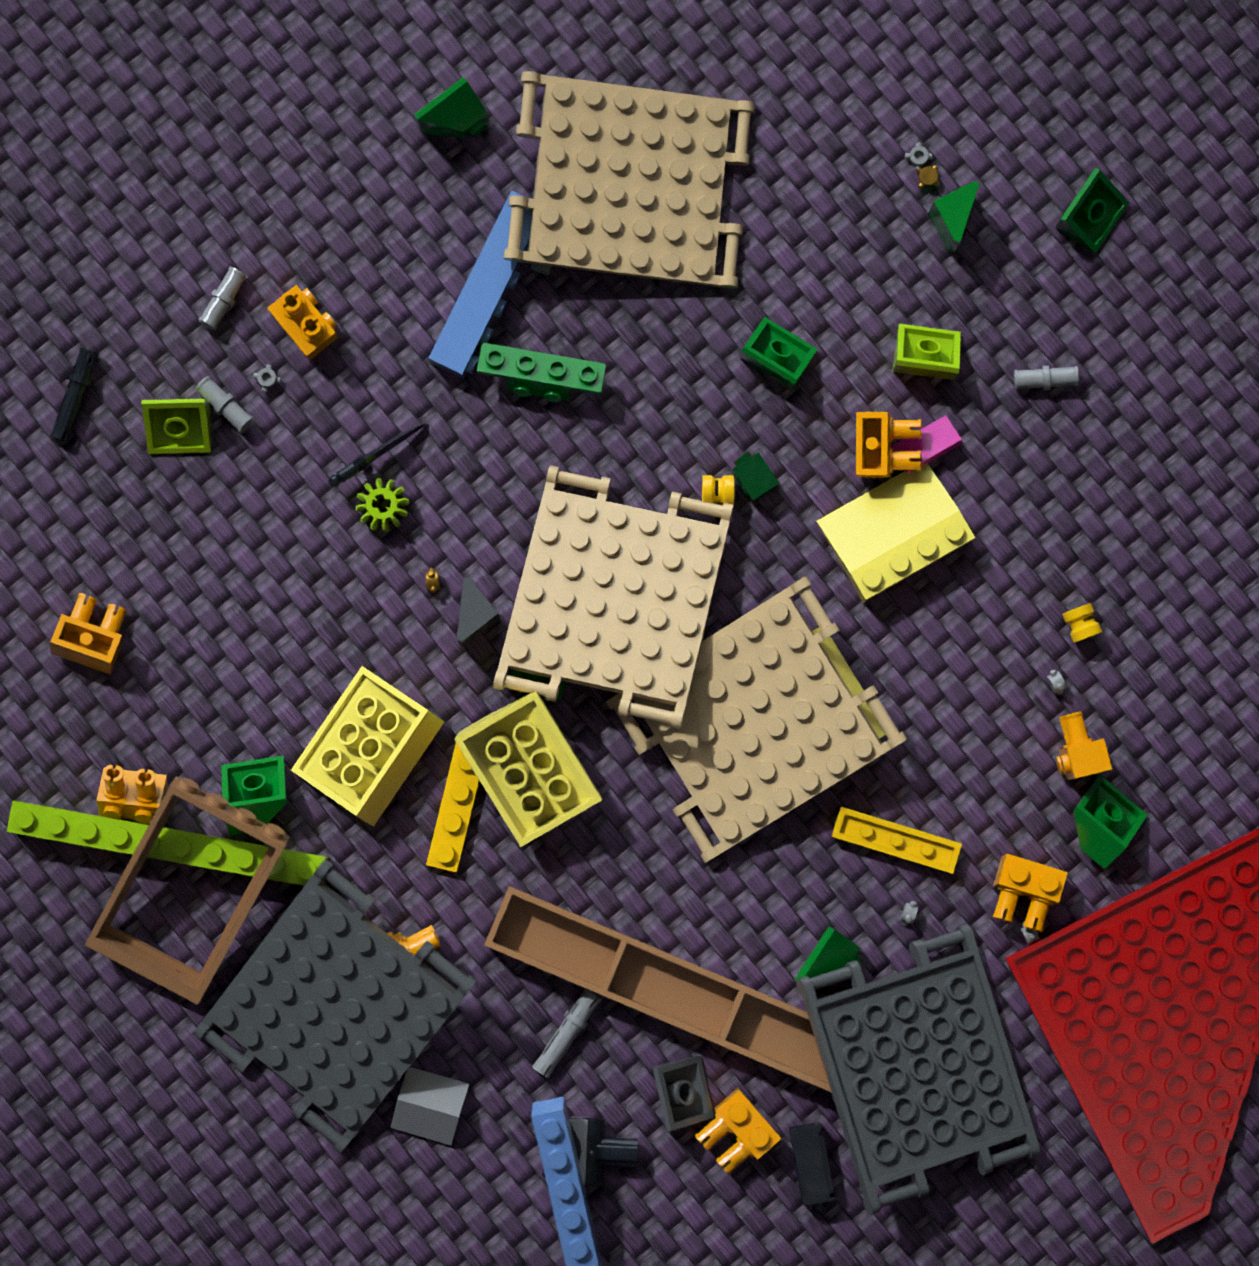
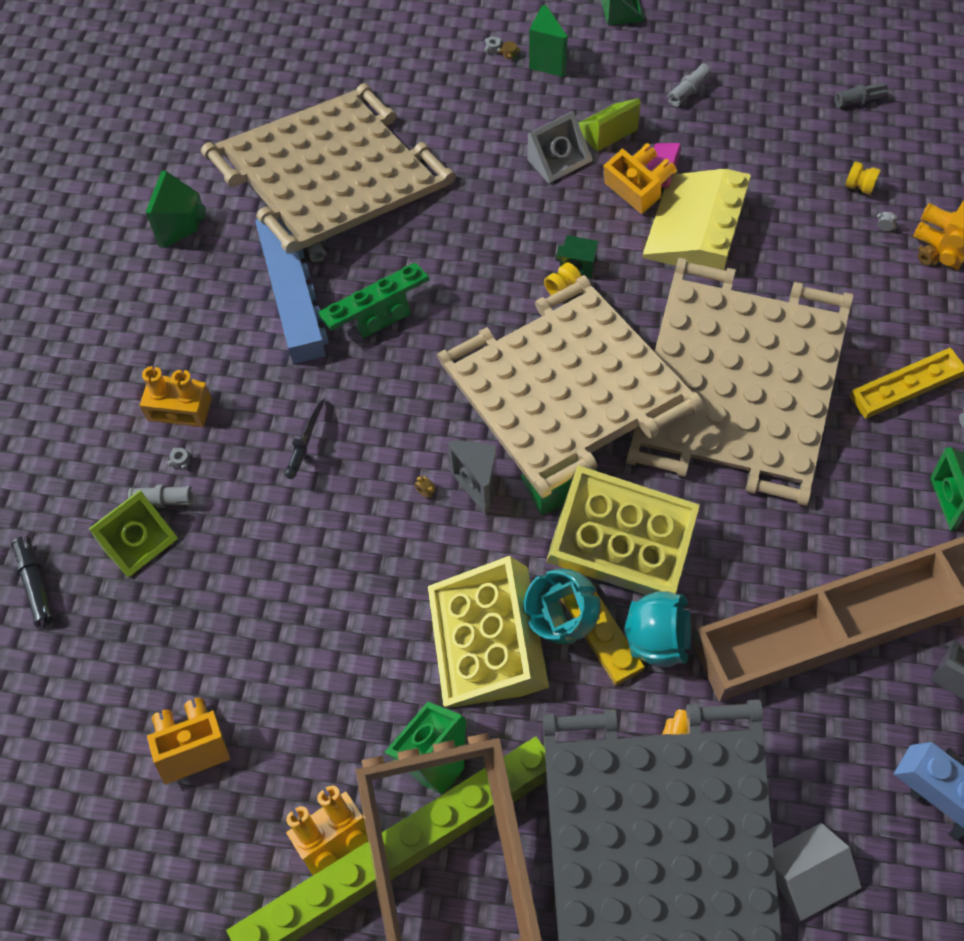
camera: 35 degrees left, 25 degrees down
light grey pin [198,266,247,330] -> none
lime gear [356,478,409,532] -> none
light grey pin [532,988,602,1078] -> none
green slope [739,317,818,390] -> none
none -> teal piece [523,568,600,644]
none -> light grey slope [528,111,593,183]
none -> teal piece [625,591,691,667]
none -> dark grey axle [835,83,888,108]
none -> pearl gold piece [917,245,938,265]

